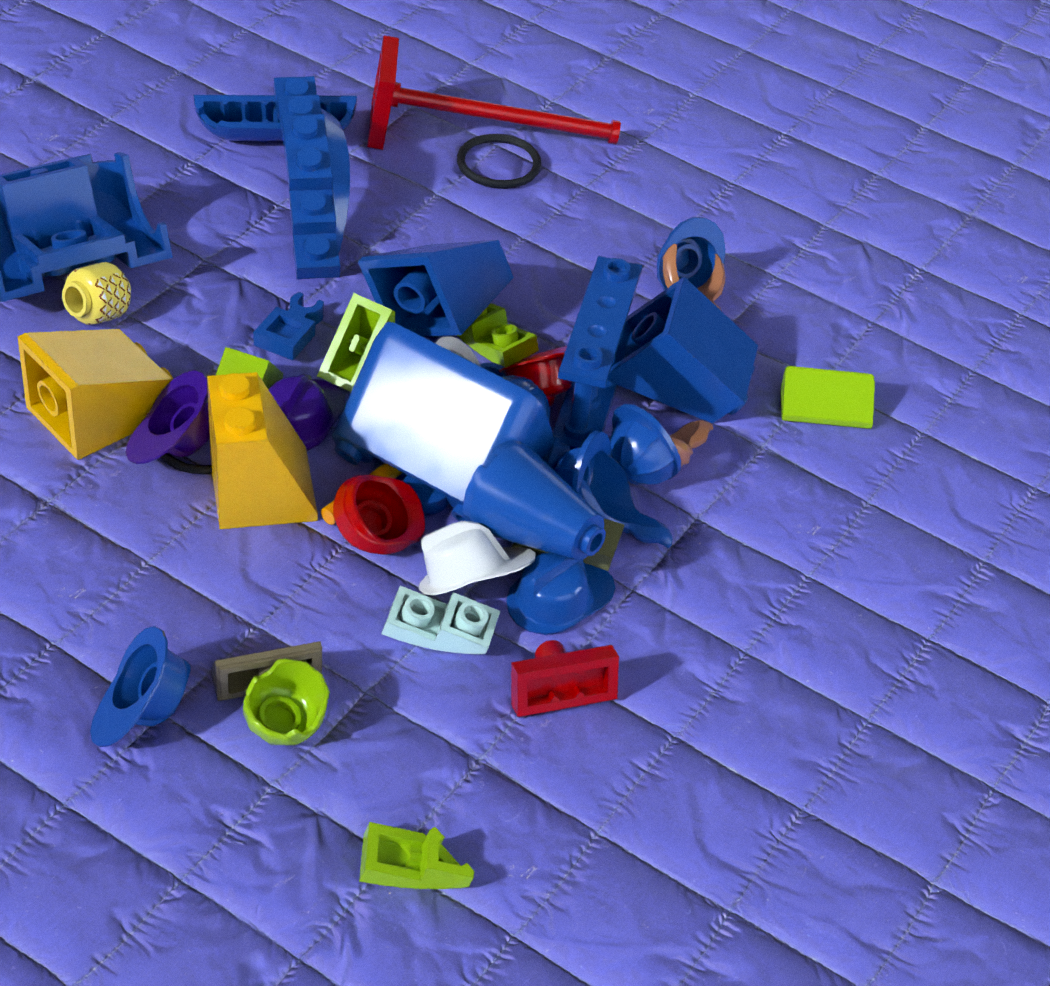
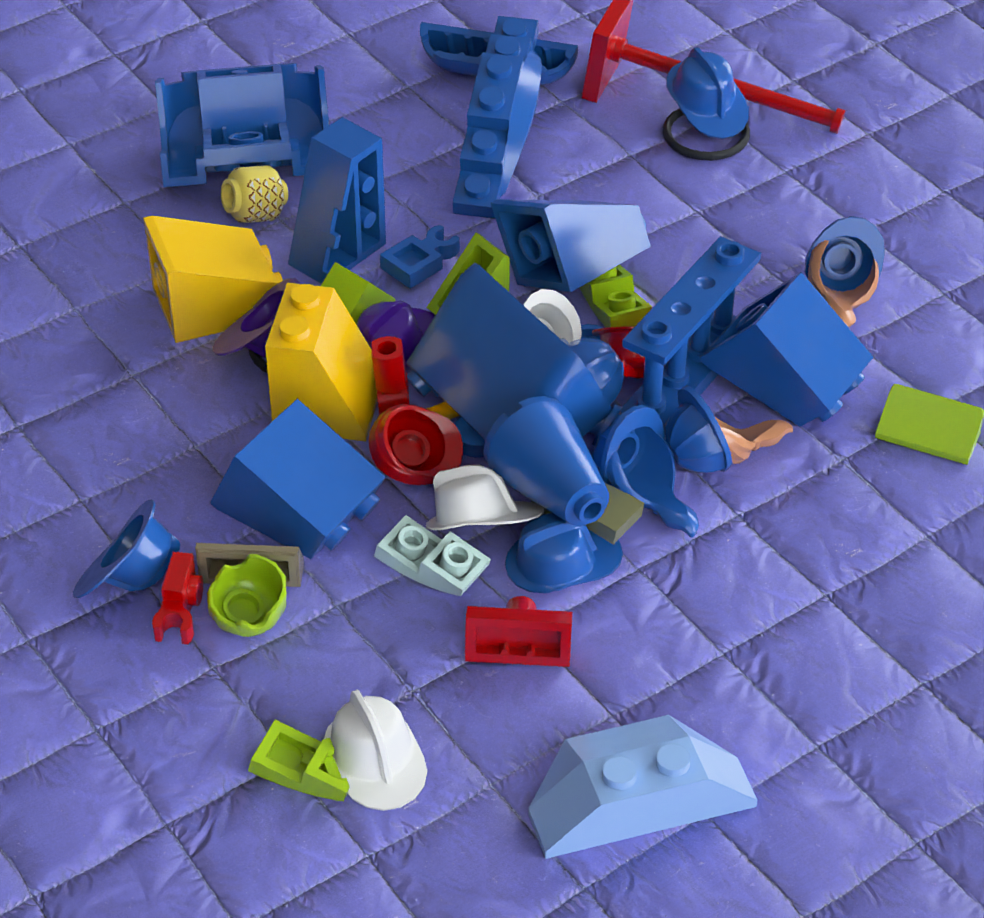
camera: 25 degrees right, 0 degrees up
none -> red plate [152,552,203,645]
none -> blue slope [210,399,386,559]
none -> blue wedge [288,117,386,284]
none -> white piece [324,689,427,811]
none -> red bar [372,336,410,415]
none -> light blue wedge [528,715,757,859]
none -> blue piece [666,47,749,139]

